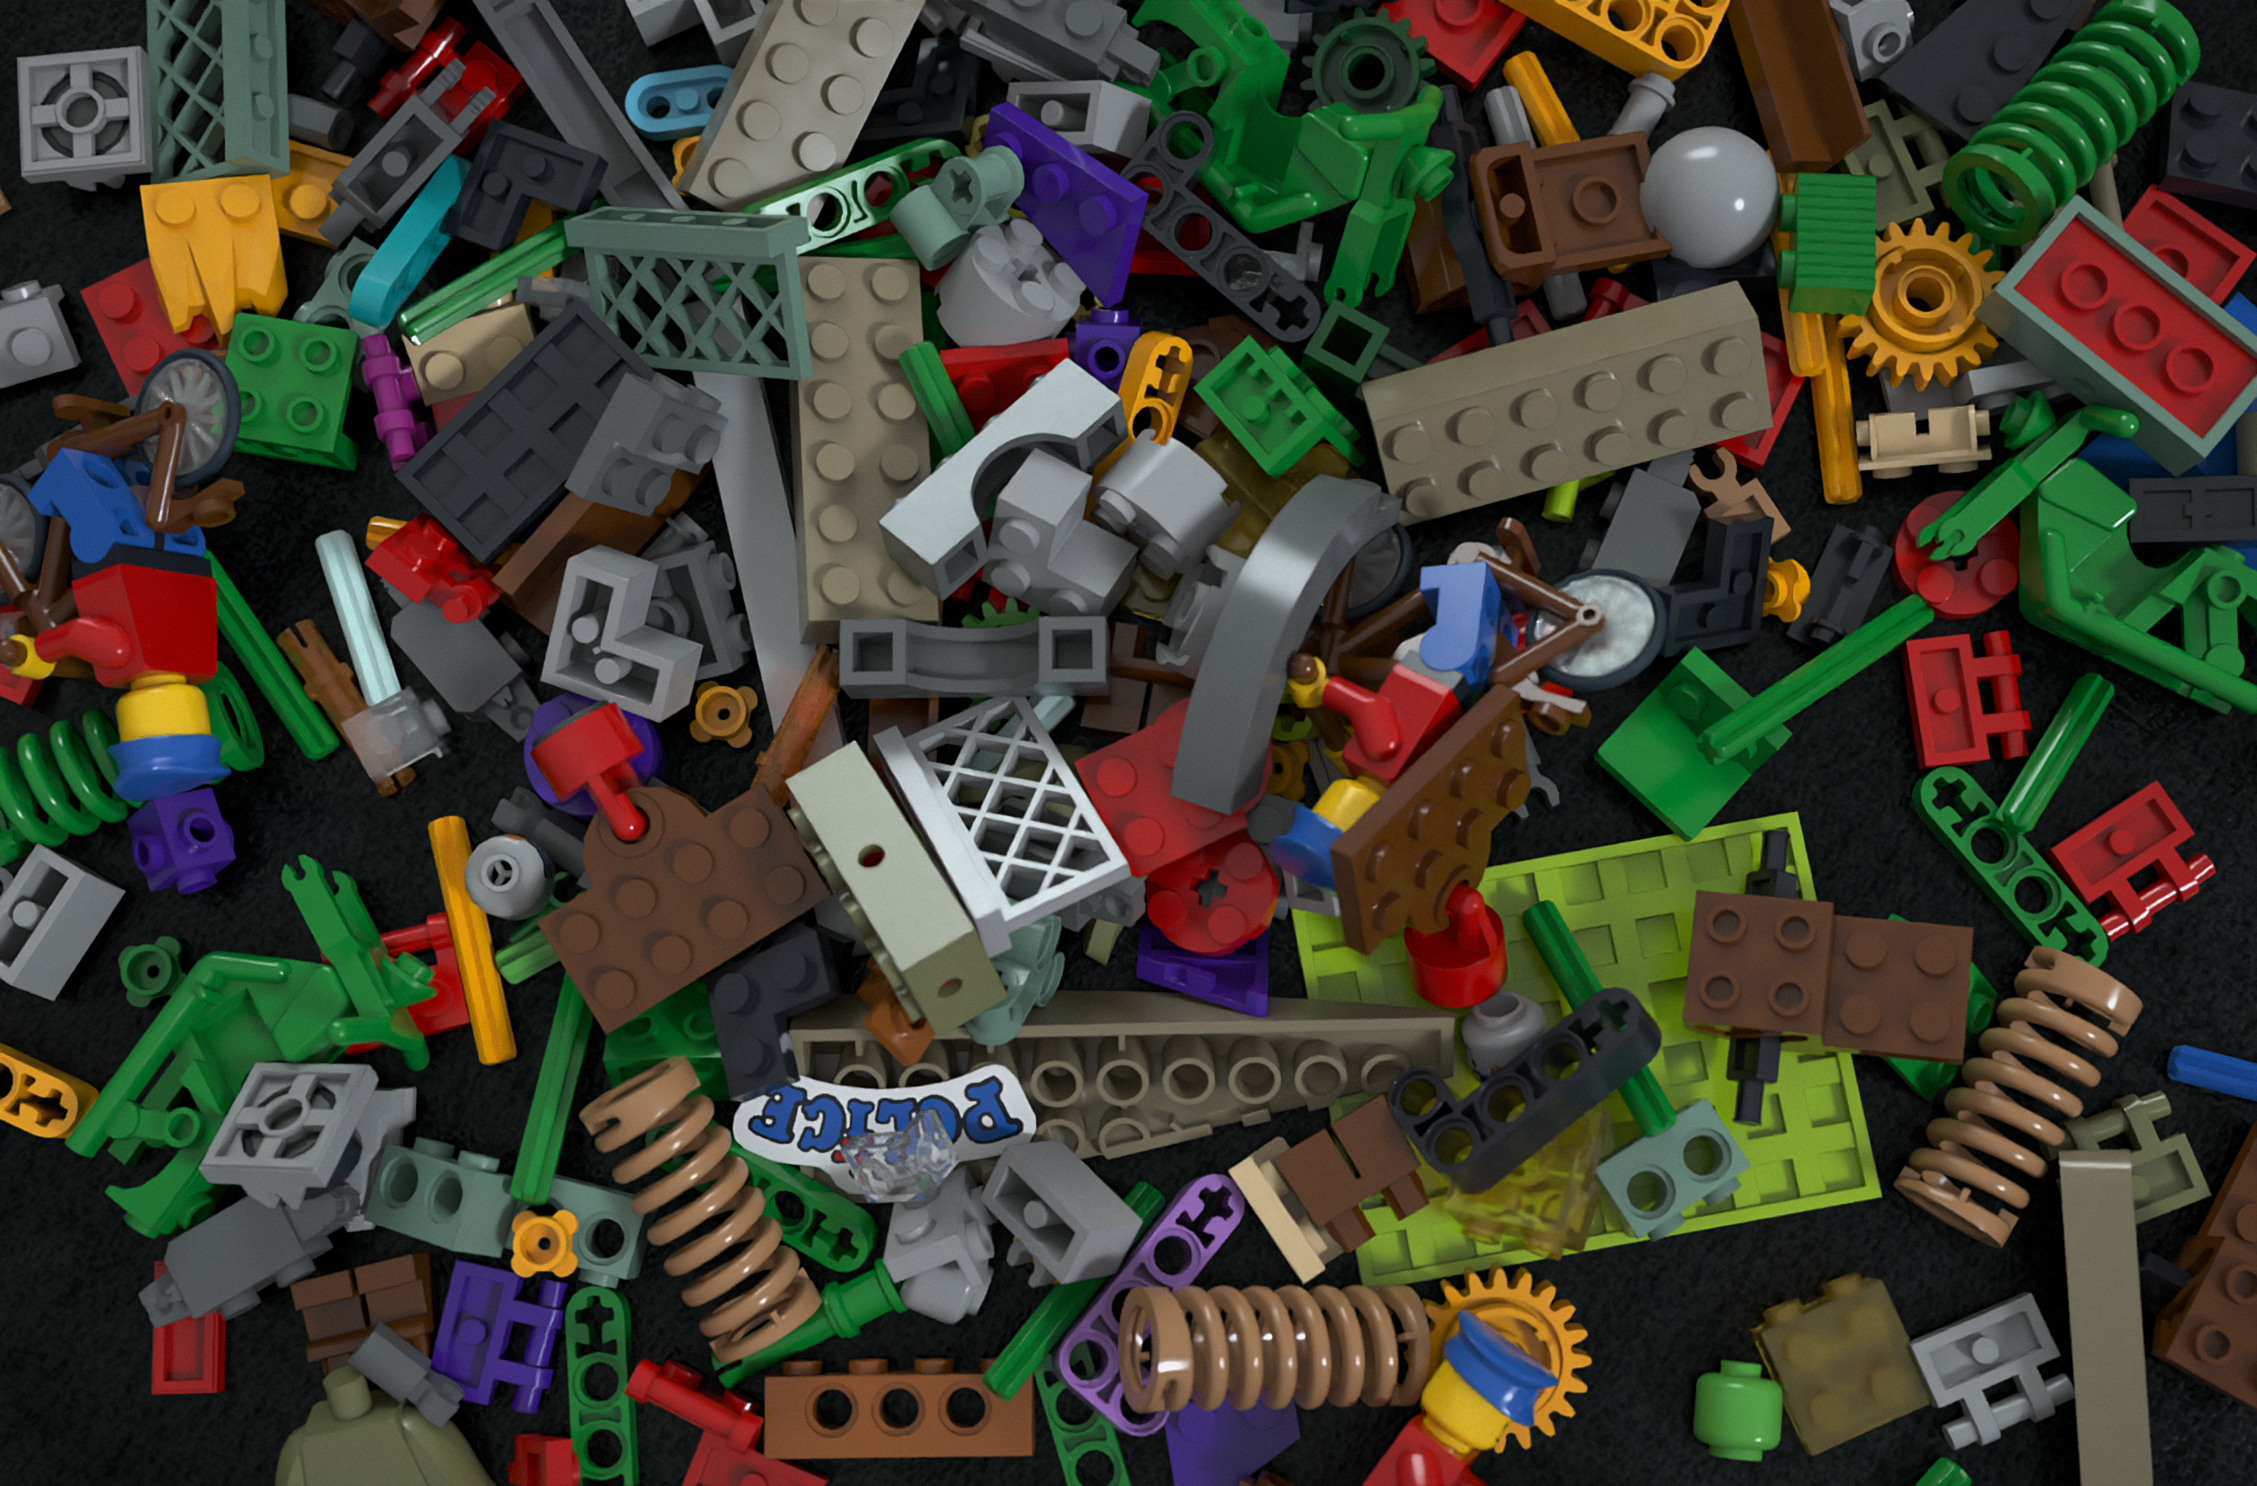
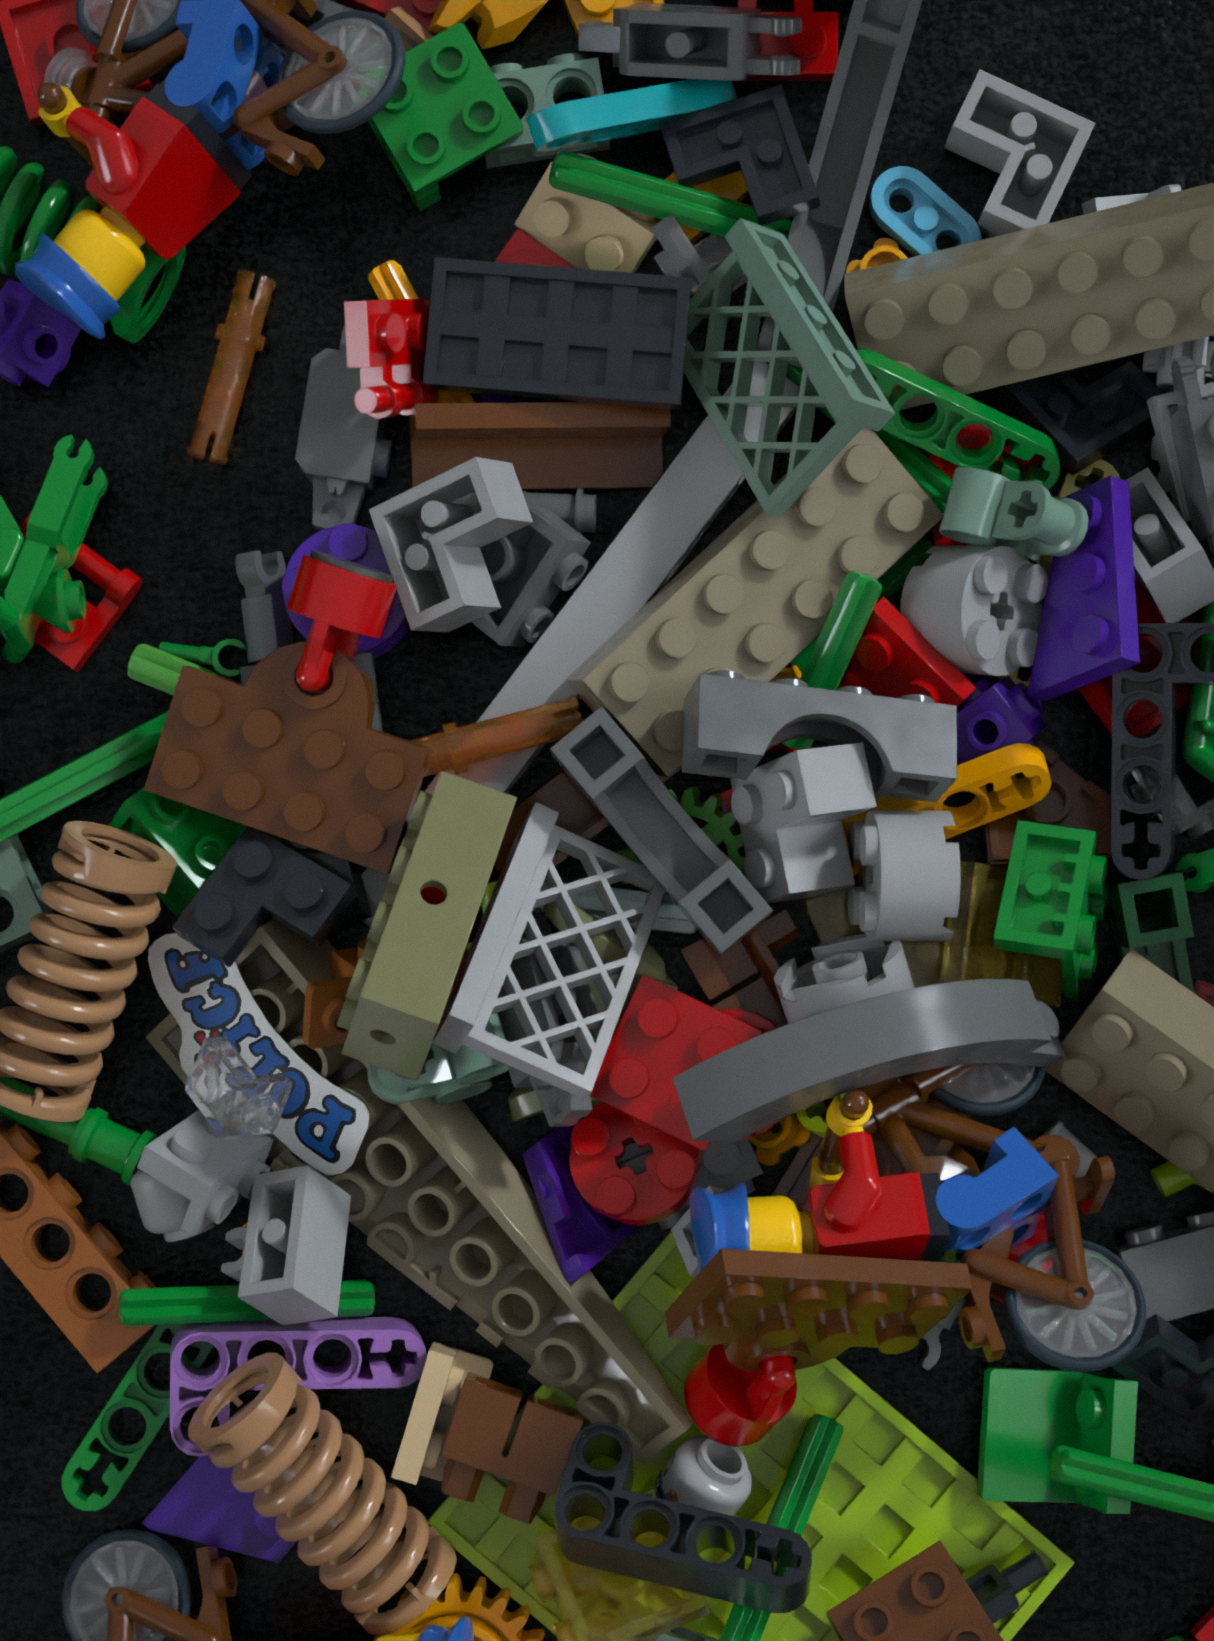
camera: 45 degrees right, 5 degrees up
green axle [204,549,339,761] -> none
light aqua axle [315,530,403,710] -> none
clear bracket [340,686,452,783] -> none
magenta plate [361,334,434,473] -> none
light orange axle [428,816,517,1065] -> none
light grey head [464,834,557,921] -> none
dark grey plate [564,372,729,517] -> none
green beam [645,1119,879,1272] -> none
light orange plate [690,681,759,748] -> none

